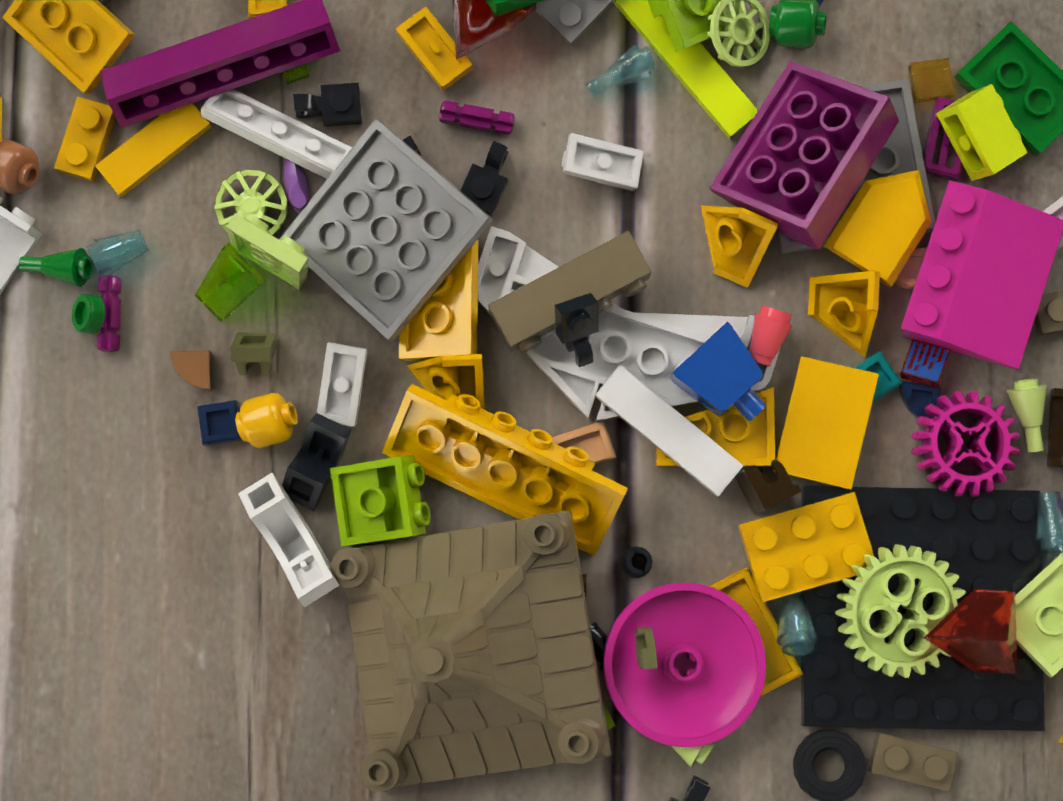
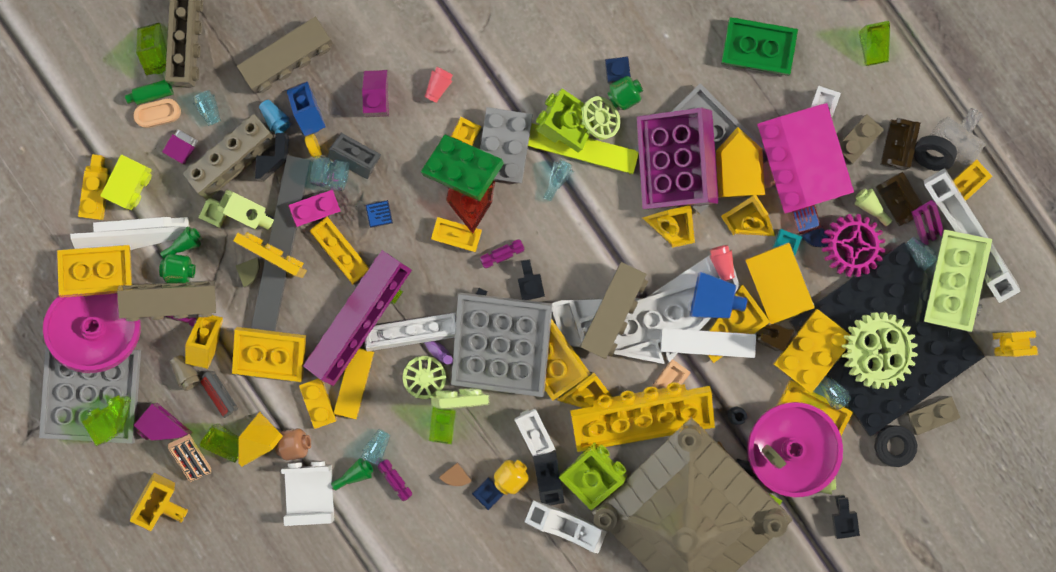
camera: 30 degrees left, 5 degrees up
green tile [72,294,105,334] -> none
olive tile [230,332,277,376] -> none
black plate [293,83,362,127] -> none
black plate [555,293,599,367] -> none
white plate [561,133,644,191] -> none
clear yellow tile [908,58,955,103] -> none
magenta tile [923,97,963,181] -> none
clear red slope [924,590,1017,674] -> none
neon yellow brick [936,84,1028,181] -> none

